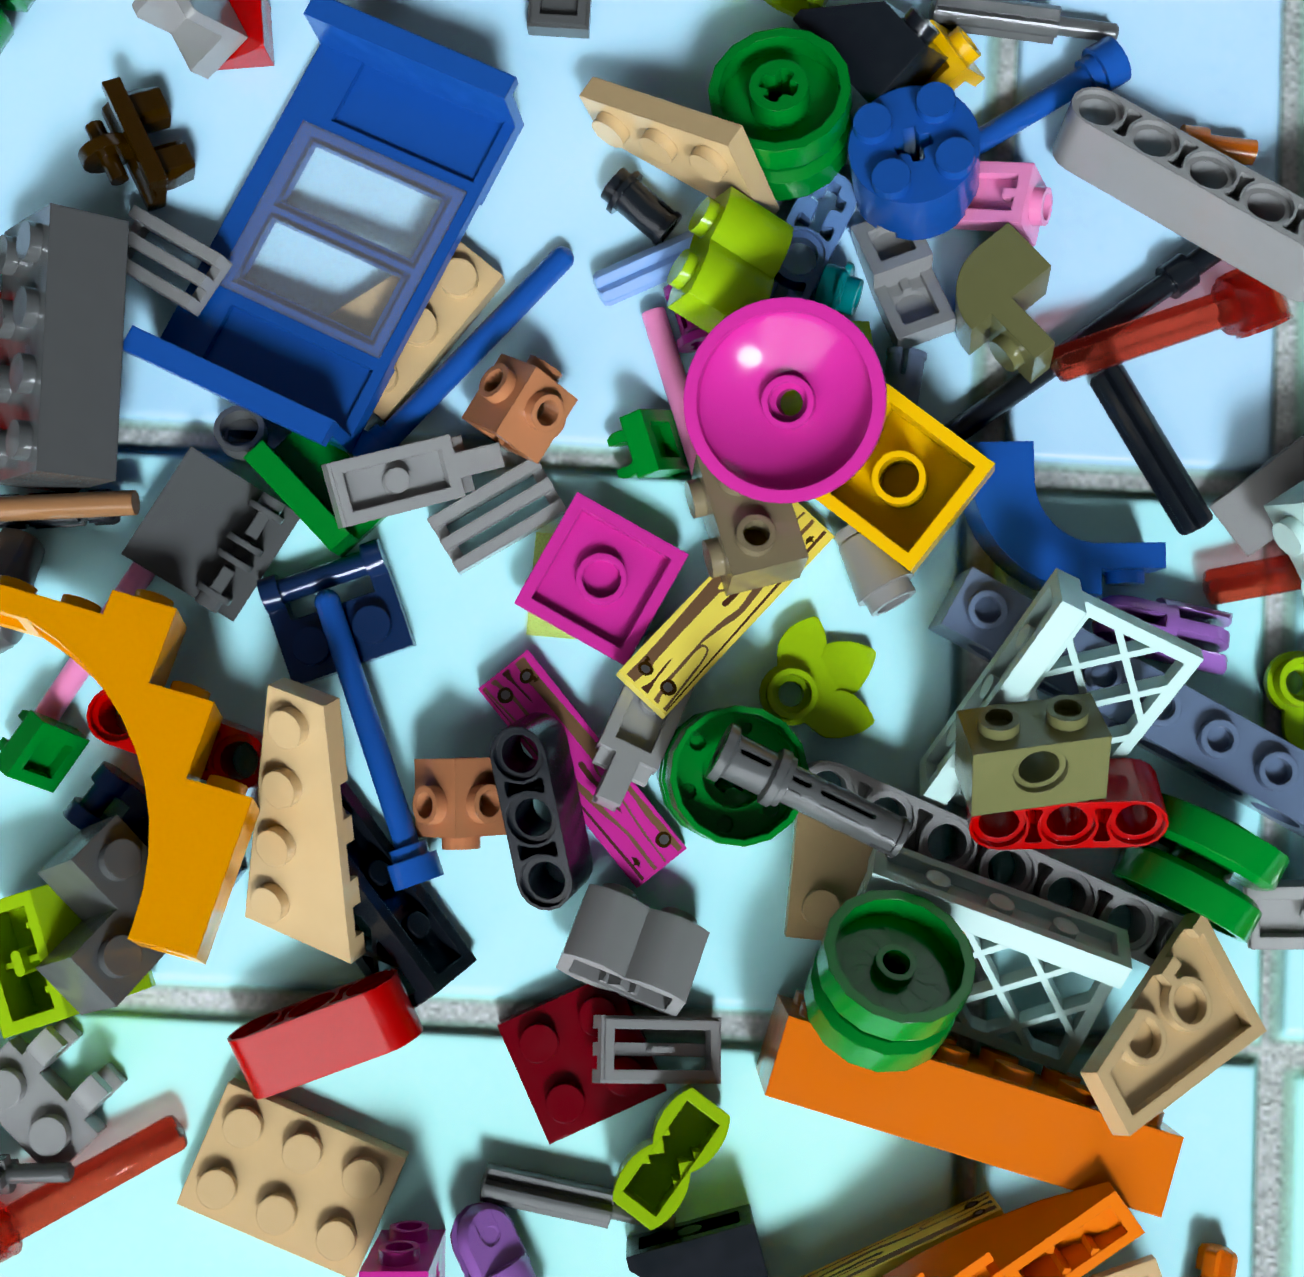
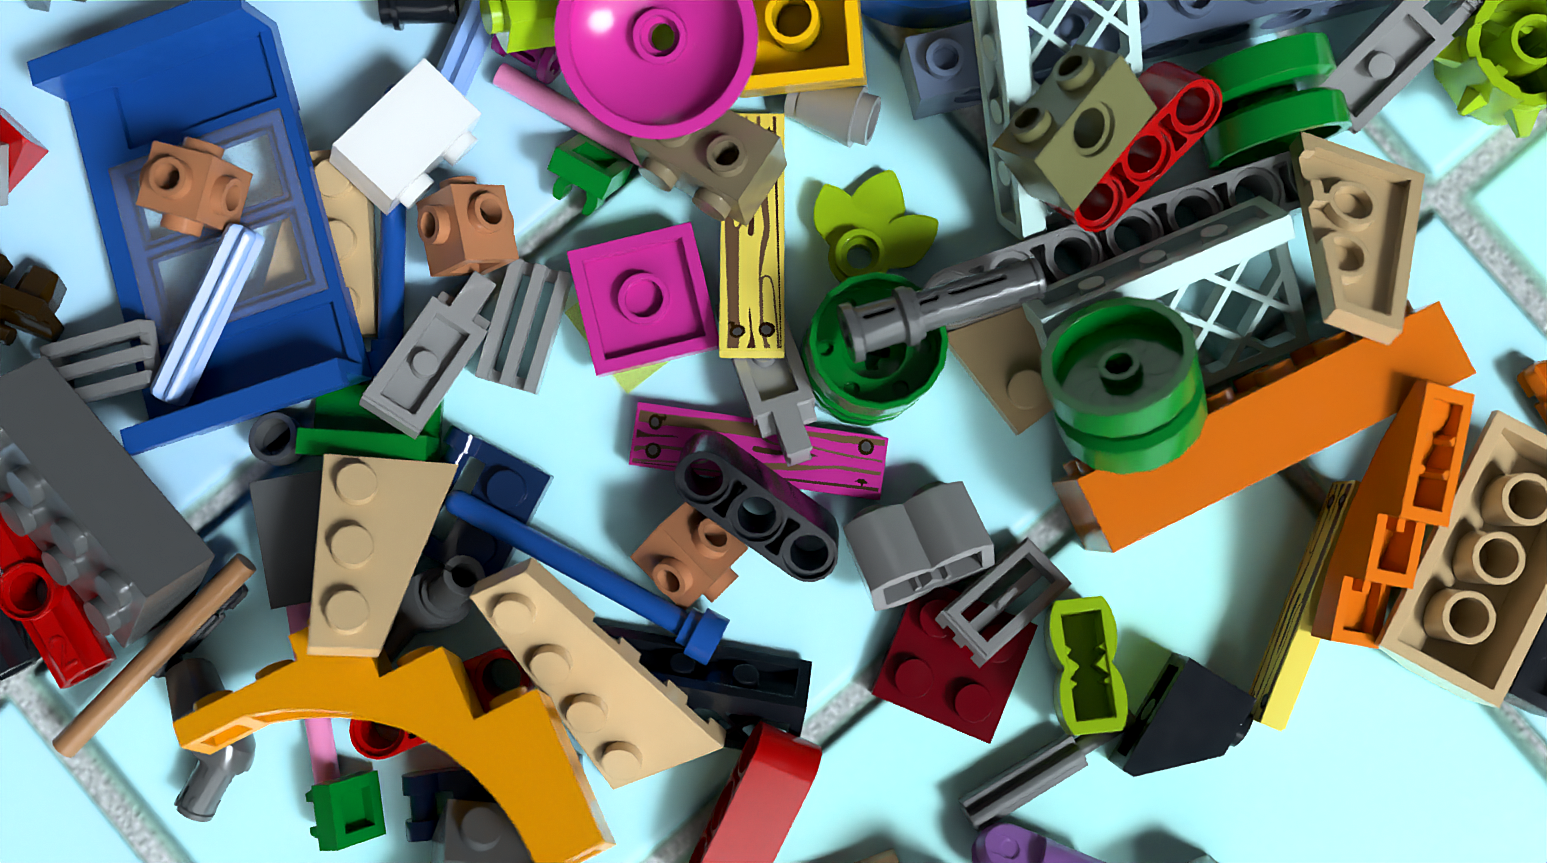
camera: 40 degrees left, 0 degrees up
none -> nougat brick [136,137,253,238]
none -> light blue axle [150,223,264,406]
none -> tan wing [307,454,459,657]
none -> white brick [329,58,482,216]
none -> dark grey arm [383,555,485,664]

